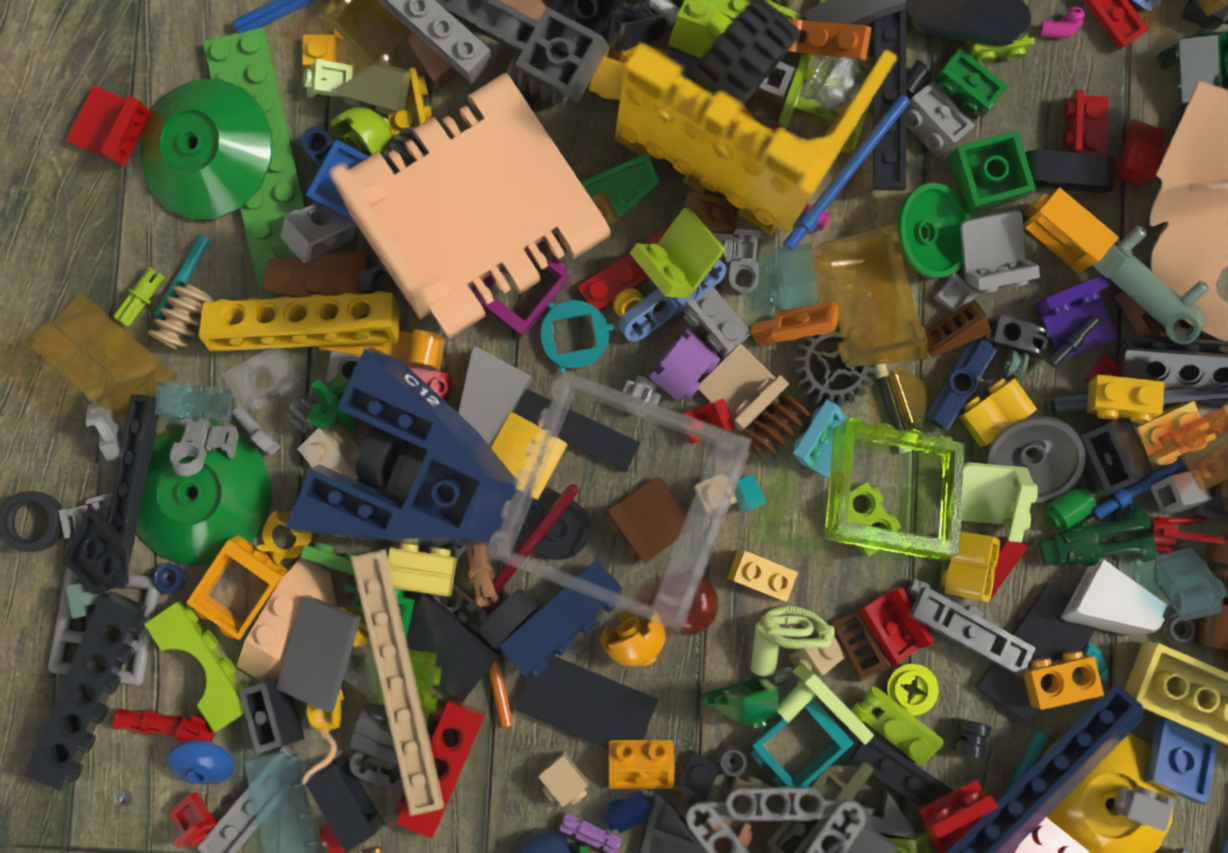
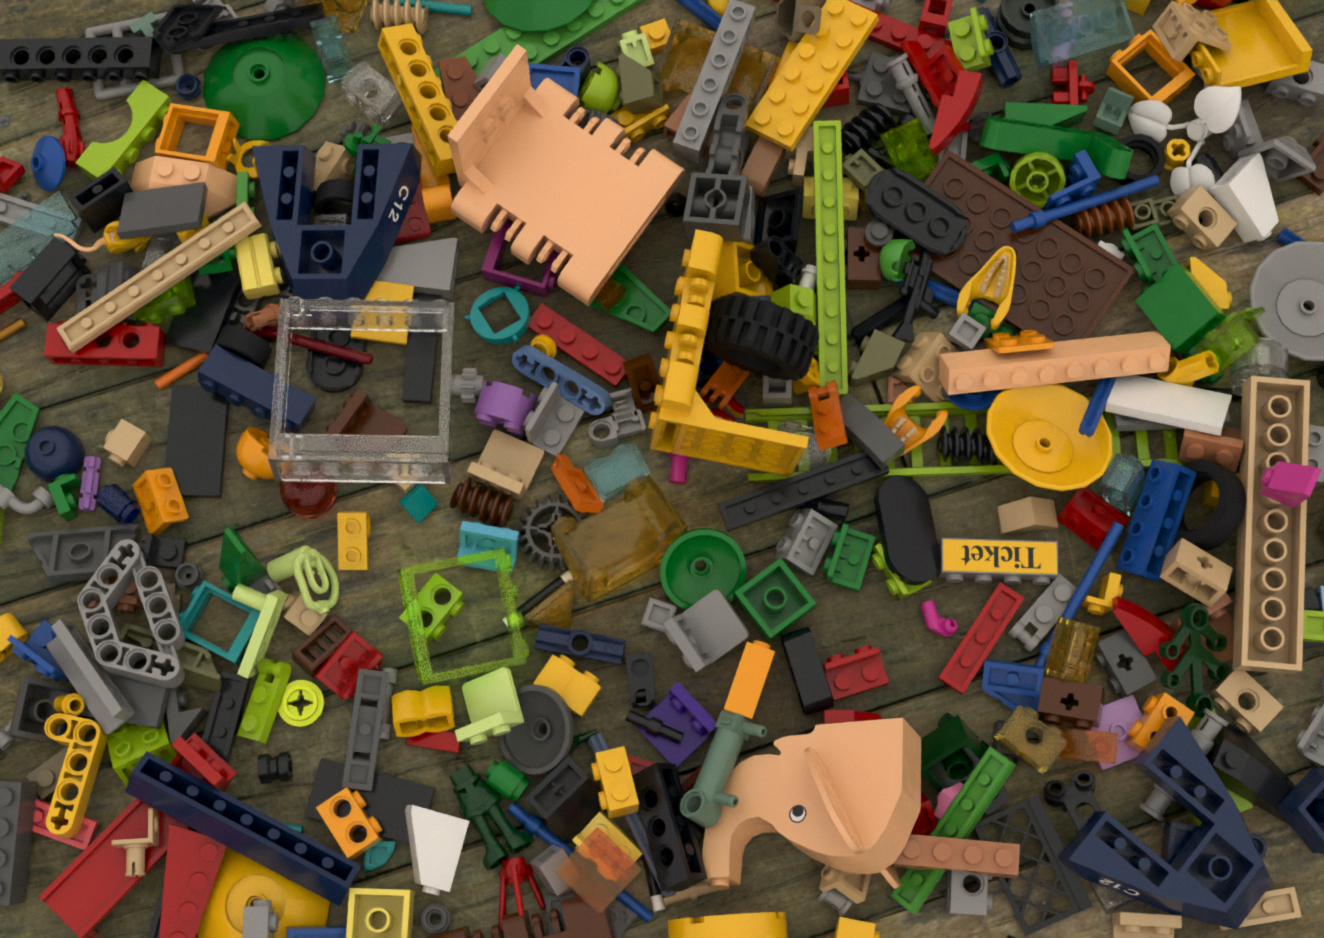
camera: 75 degrees right, 10 degrees down
light grey piece [170,418,239,476] -> none
light grey bar [231,406,281,456] -> none
lime bracket [630,208,725,298] -> none
red bracket [679,398,736,444] -> none
blue bar [783,94,910,251] -> none
reddish brown slope [919,300,991,358] -> none
sand green bush [1003,350,1029,381] -> none
clear light blue brick [1154,548,1225,621] -> none

